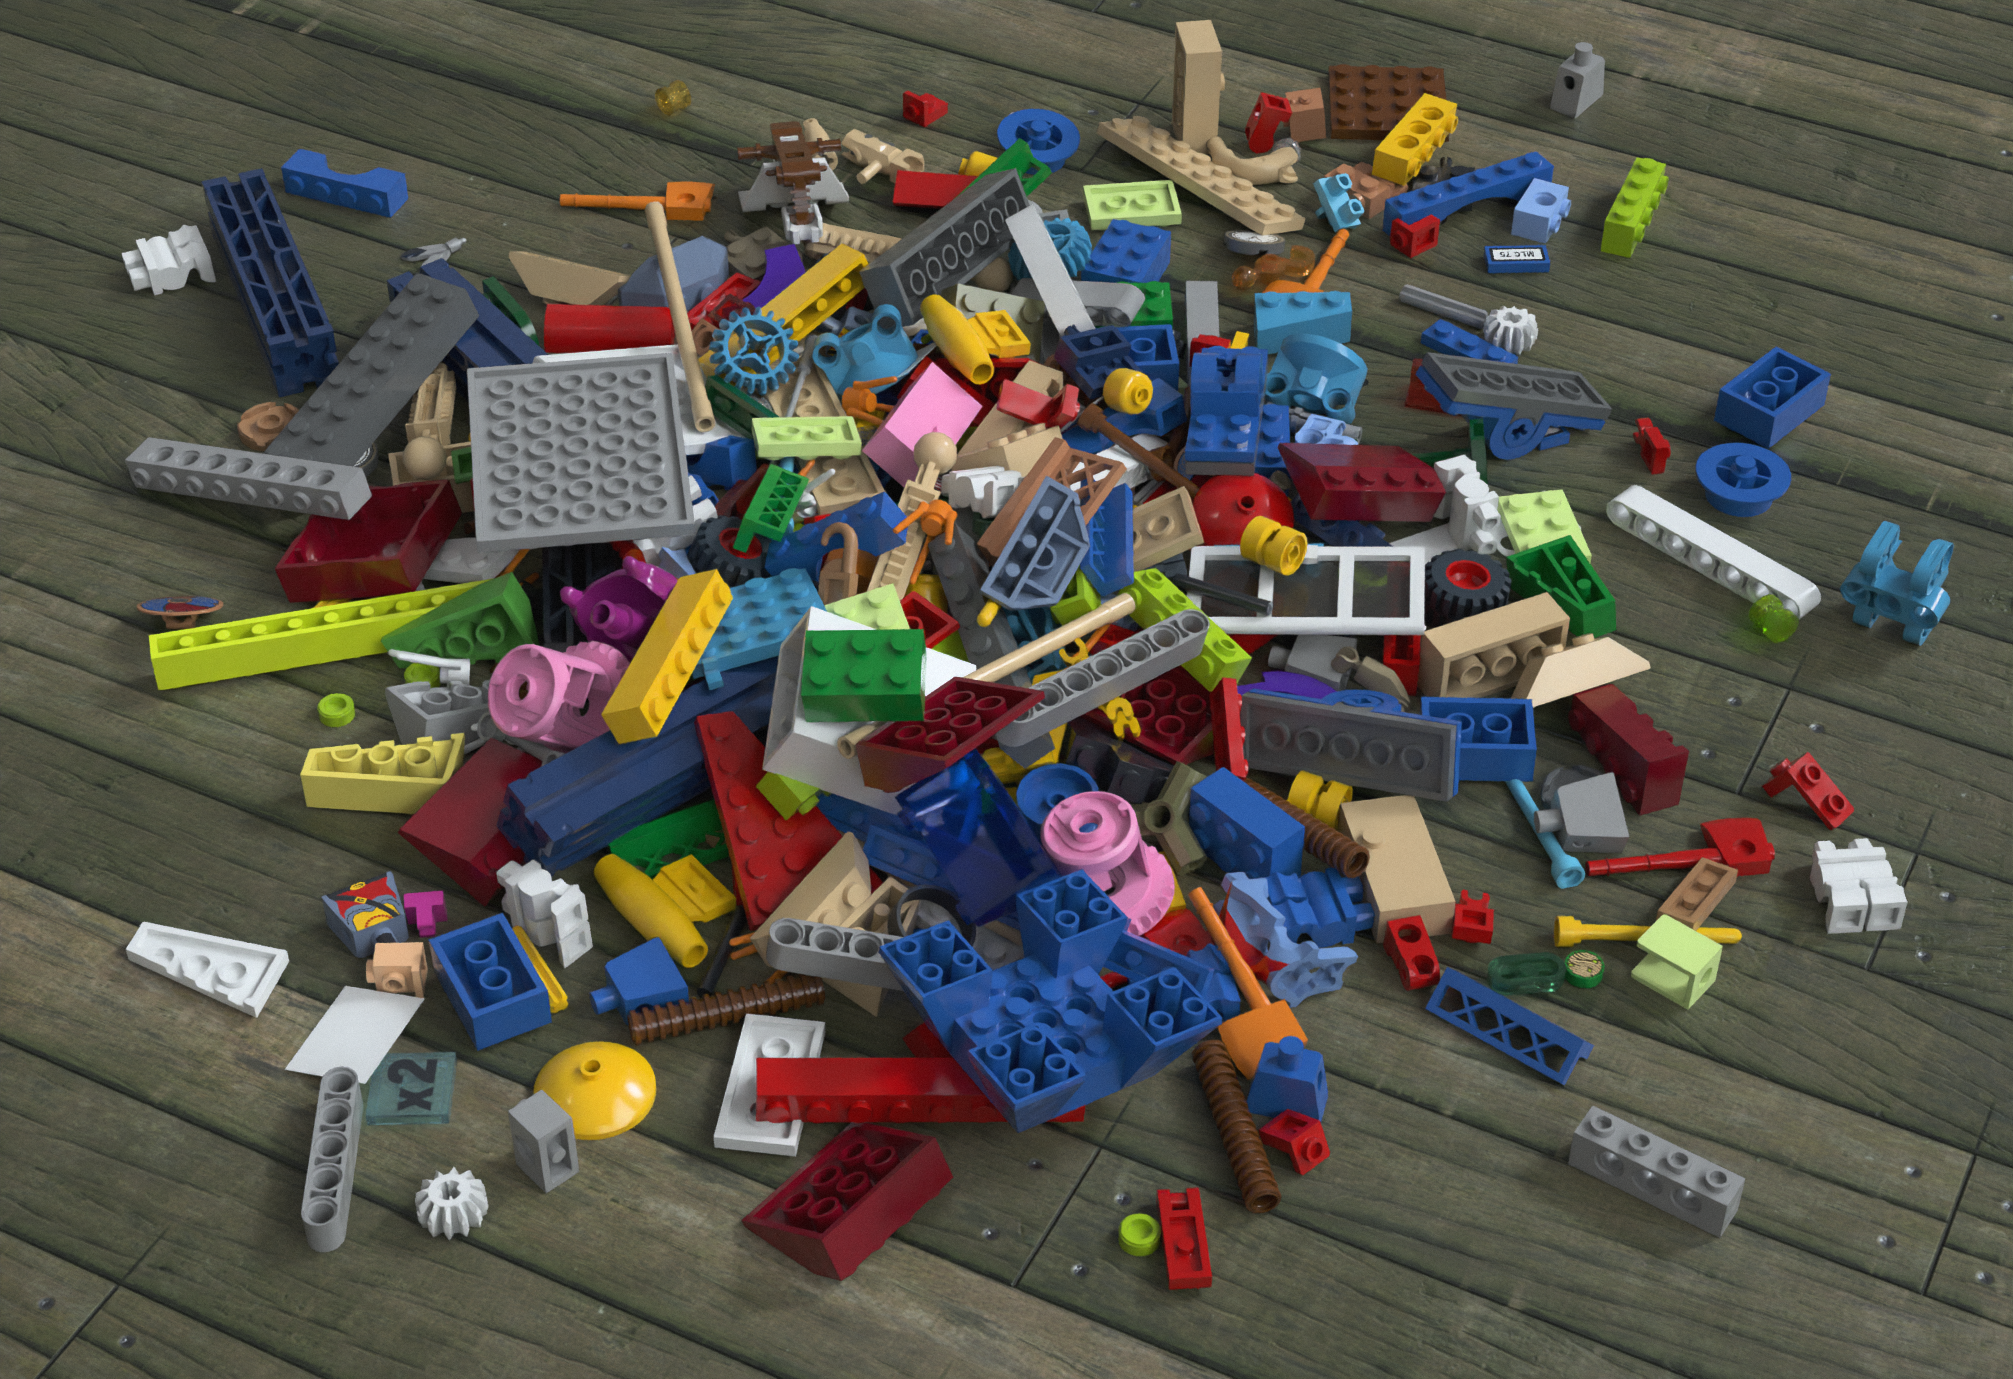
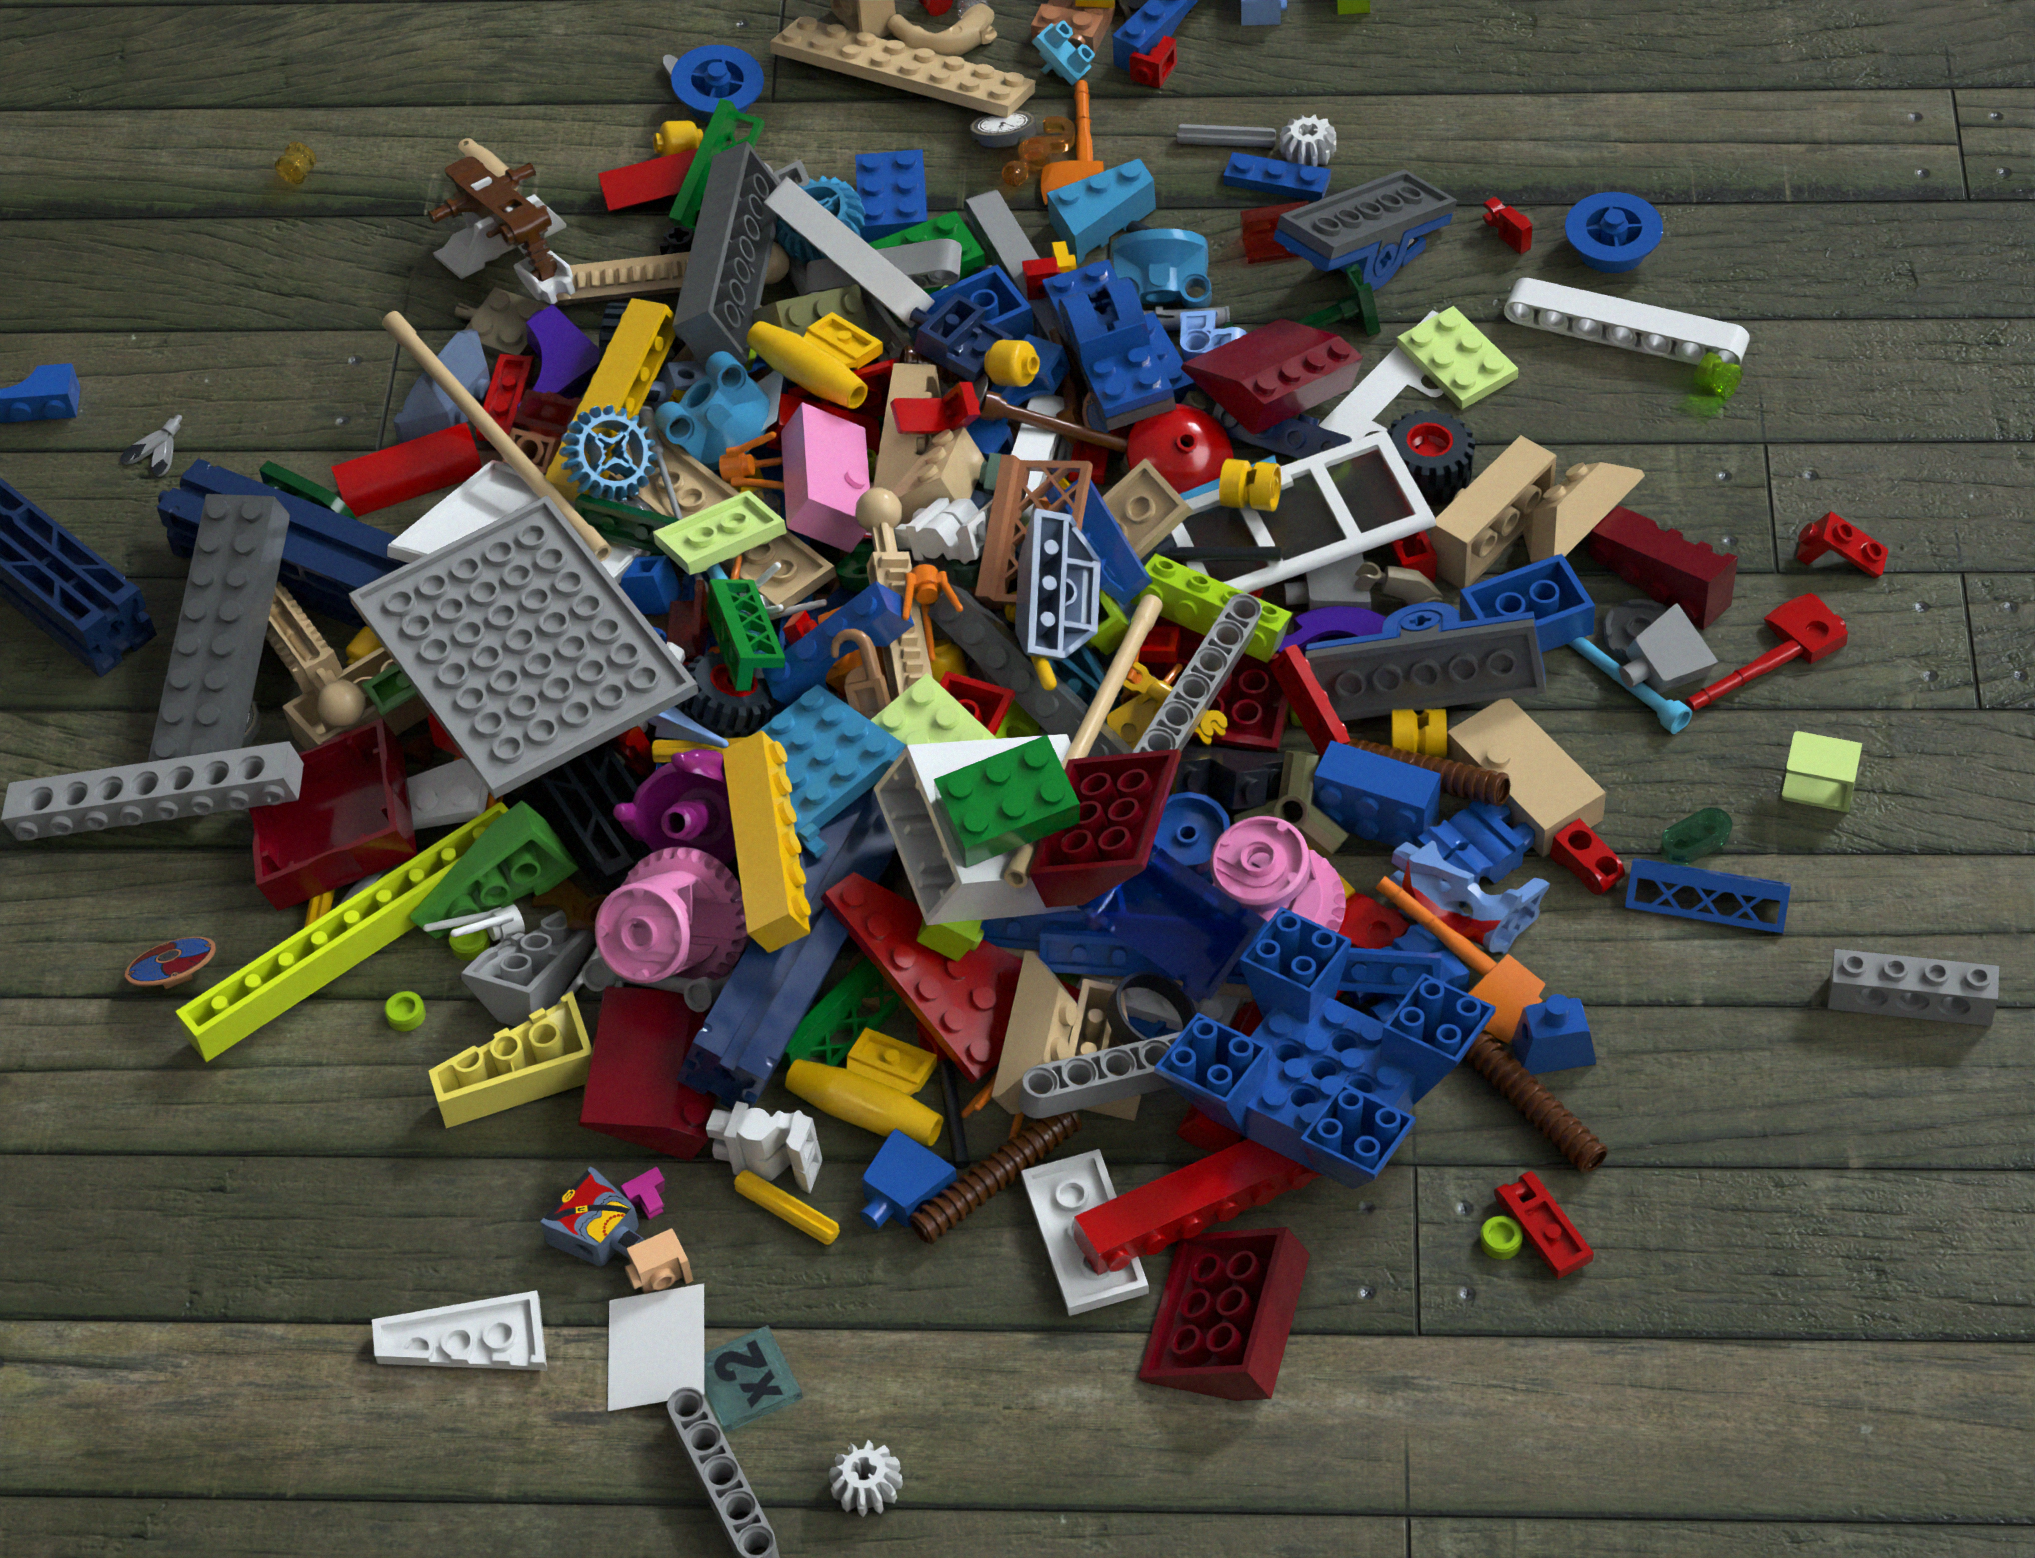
camera: 20 degrees left, 10 degrees up
medium nougat tile [237,402,299,451] -> none
blue brick [429,913,552,1051] -> none
light grey brick [508,1090,580,1193] -> none
tan wedge [509,251,632,305] -> none
yellow dish [534,1042,656,1140] -> none
orange piece [560,181,715,221] -> none
tan piece [842,129,924,184] -> none
red bracket [902,90,948,127] -> none
yellowish green plate [1083,180,1182,231] -> none
red bracket [1258,1109,1330,1175] -> none
white hips [1434,455,1501,555] -> none
red plate [1452,889,1494,944] -> none
tile [1483,245,1550,273] -> none
green wedge [1506,535,1616,638] -> none
yellow piece [1554,916,1742,947] -> none
tile [1563,950,1605,988] -> none
medium nougat plate [1656,857,1738,931] -> none
blue brick [1714,347,1831,449] -> none
white hips [1810,838,1907,934] -> none
dark azure piece [1840,521,1954,646] -> none

